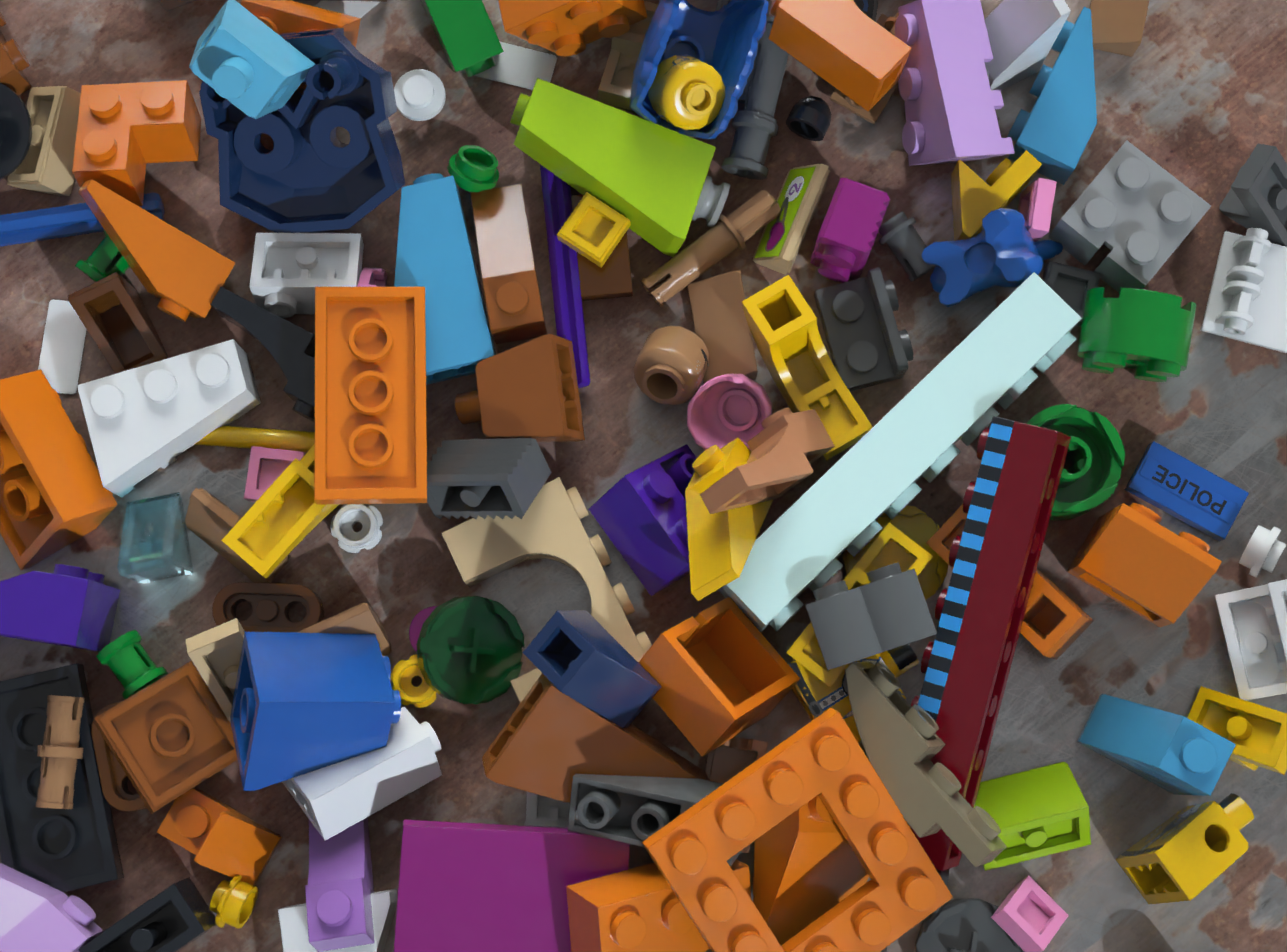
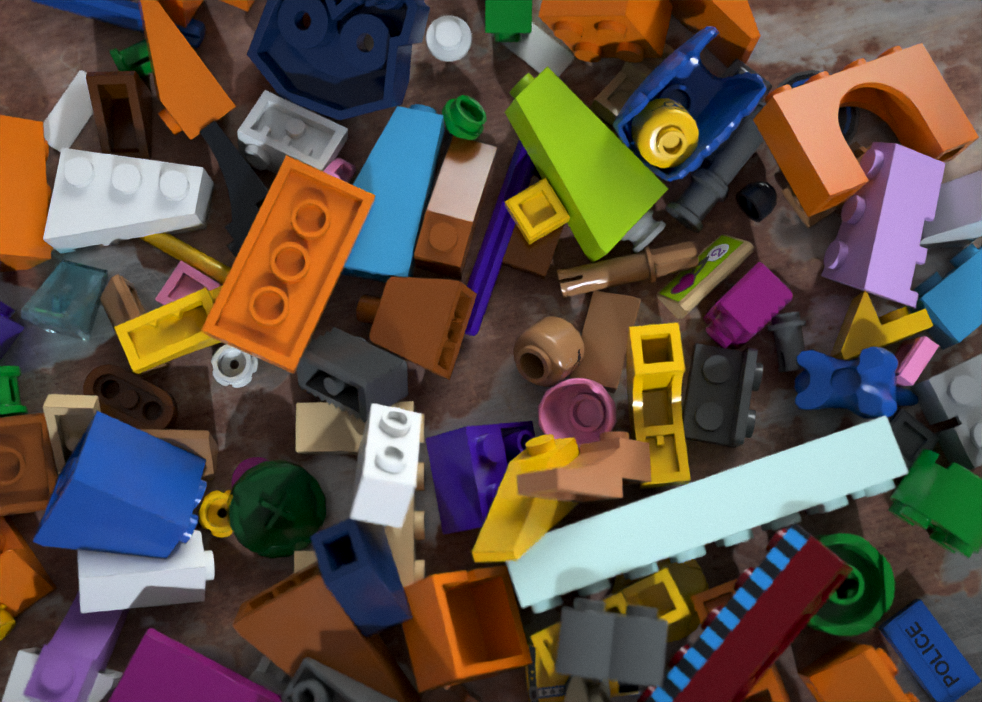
camera: 20 degrees right, 0 degrees up
none -> white brick [350,403,421,528]

